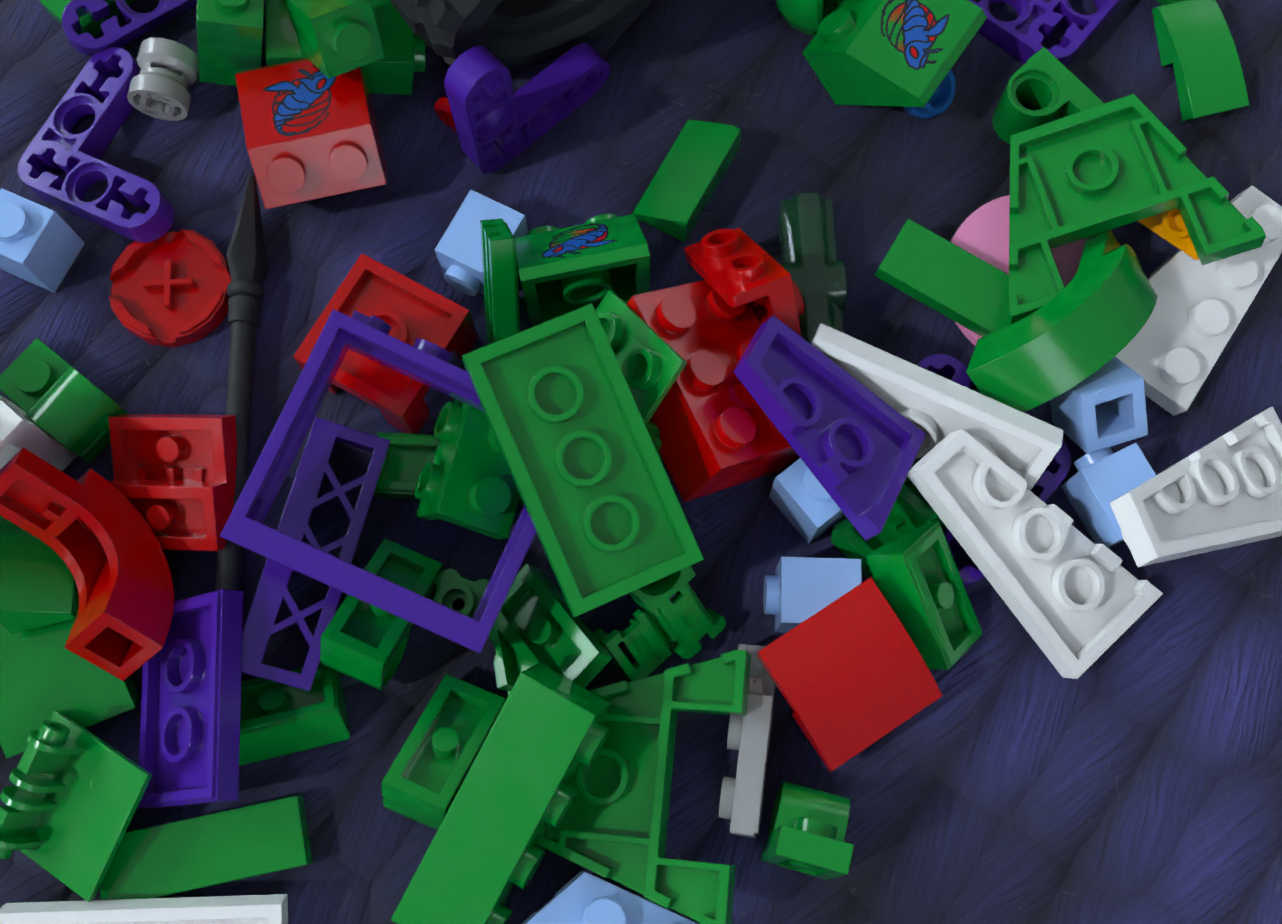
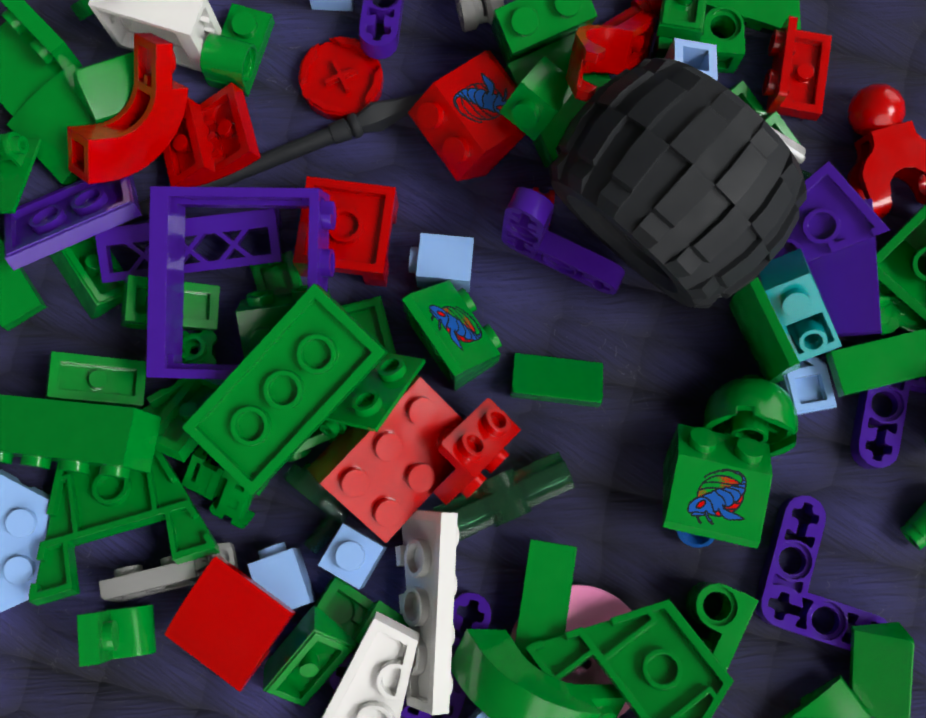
camera: 65 degrees right, 5 degrees up
green tile [480,219,520,344] -> none
dark purple wing [733,315,926,541] -> none
none -> clear green plate [282,462,349,555]

